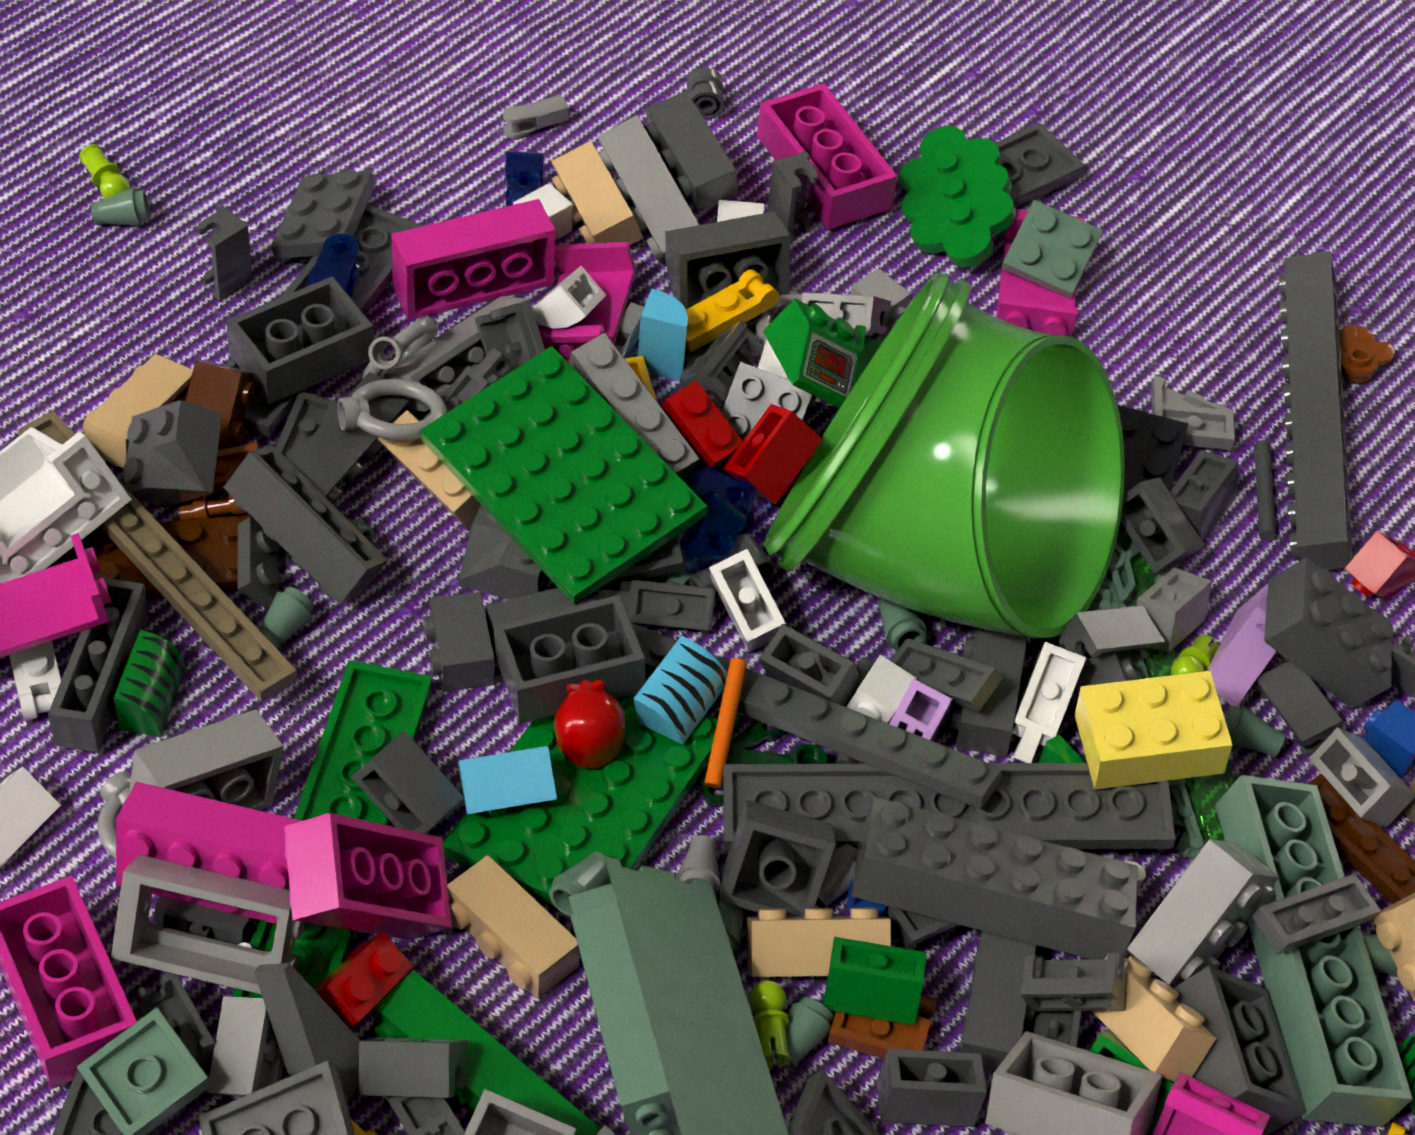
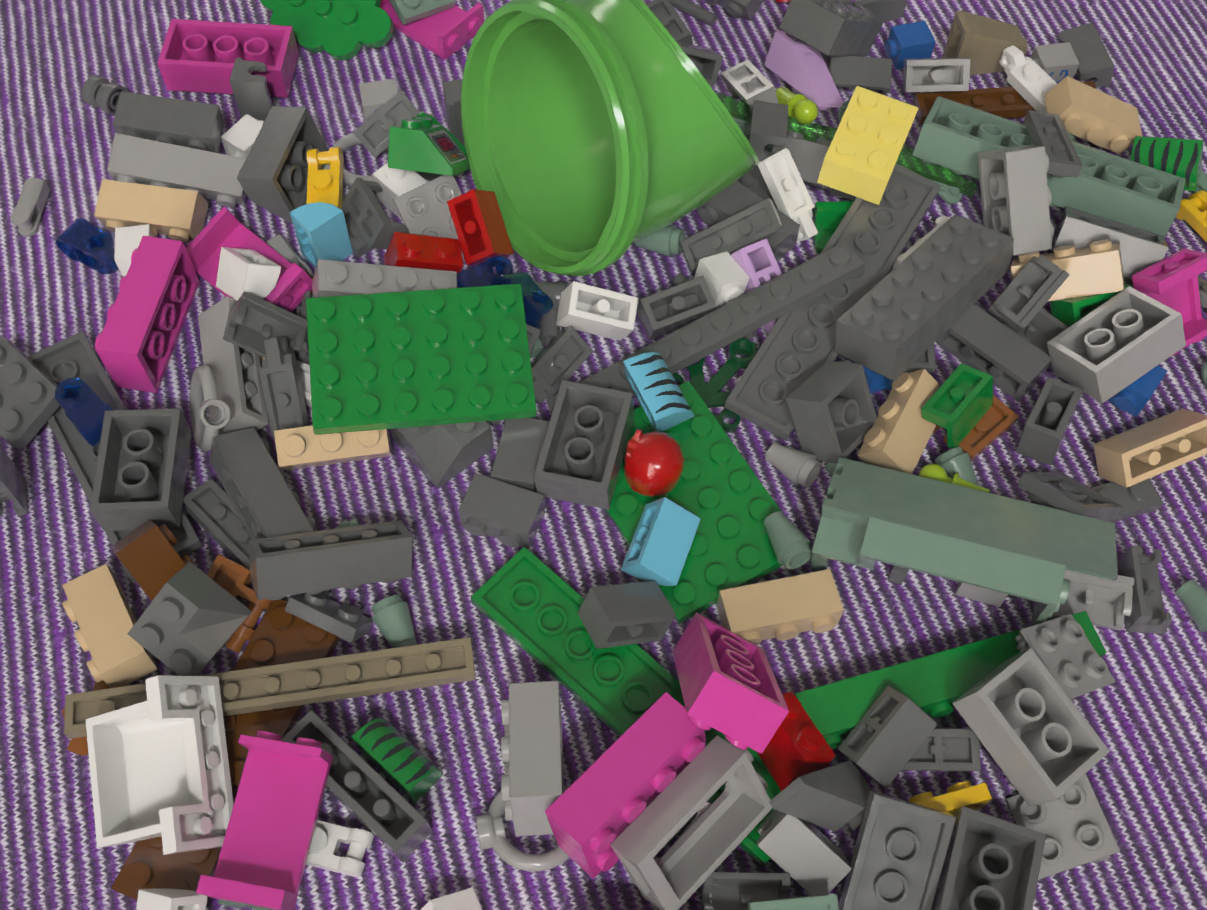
camera: 55 degrees left, 10 degrees up
light grey piece [337,379,447,440] -> none
orange bar [704,658,747,789] -> none

